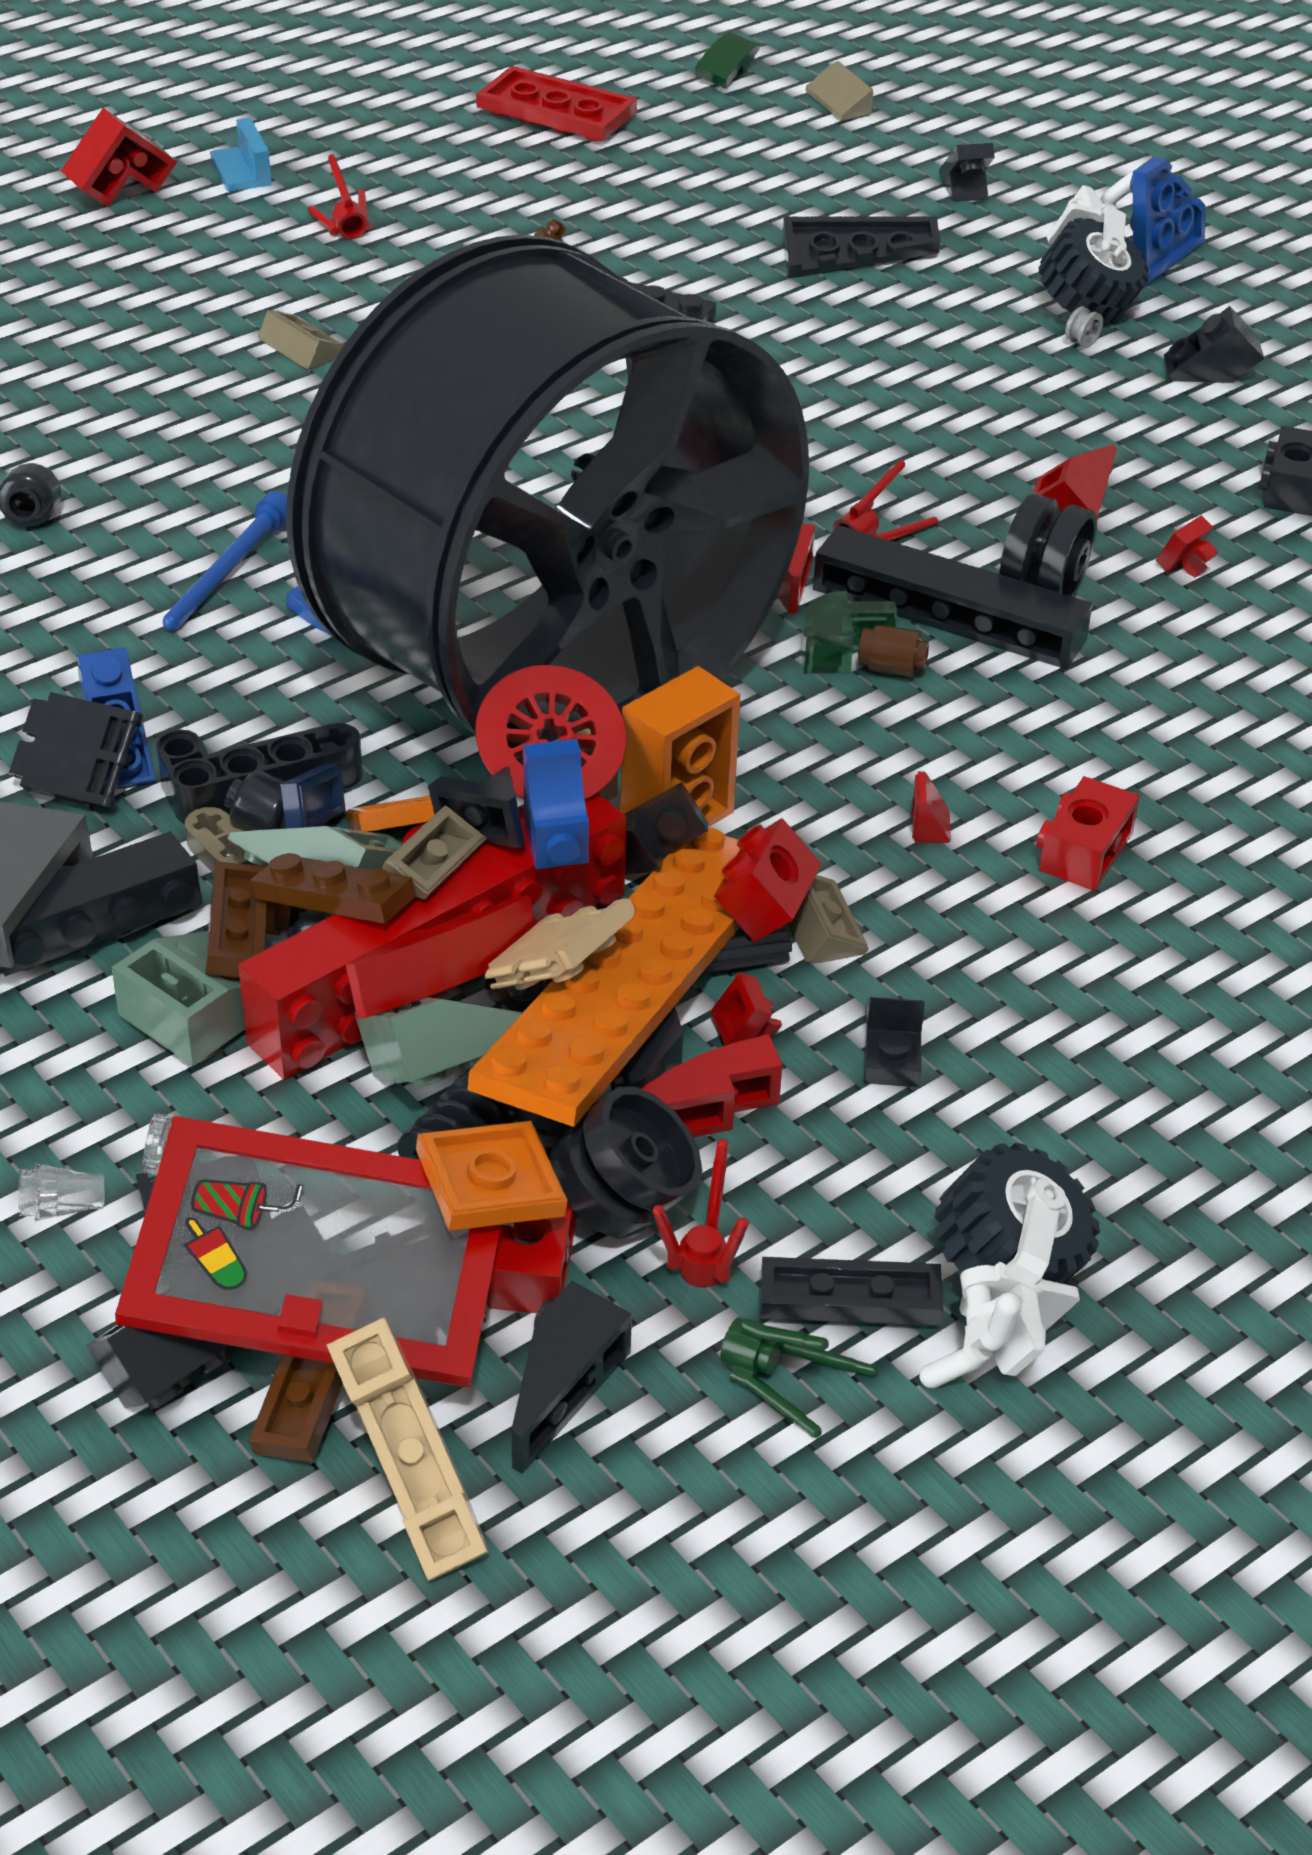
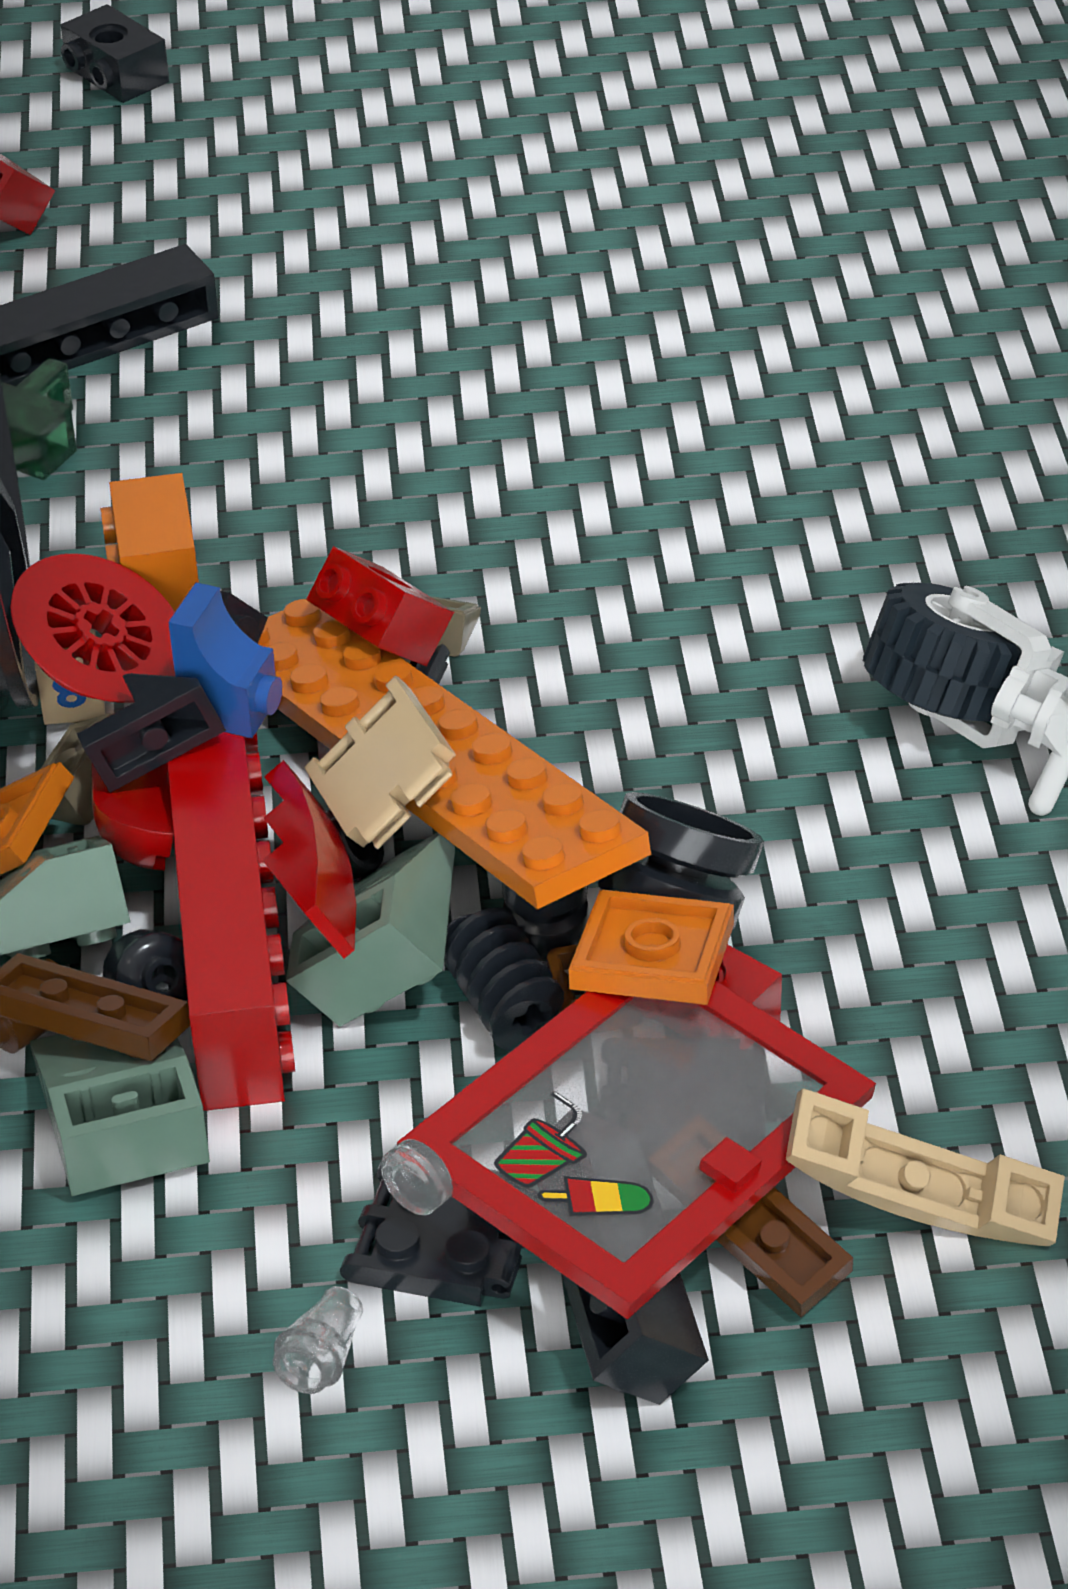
camera: 55 degrees left, 0 degrees up
reddish brown plate [250,853,416,924] -> none
dark tan slope [381,805,487,899] -> none
black slope [511,1281,632,1474] -> none
red slope [641,1034,782,1137] -> none
red plant [653,1139,749,1288] -> none
red tile [711,973,782,1046] -> none
dark green plant [720,1317,878,1437] -> none
black plate [761,1257,944,1325] -> none
reddish brown brick [858,625,929,678] -> none
black slope [864,997,925,1087] -> none
red slope [911,771,951,843] -> none
black wheel [999,493,1097,597] -> none
red brick [1036,776,1140,891] -> none
red tile [1156,515,1218,578] -> none

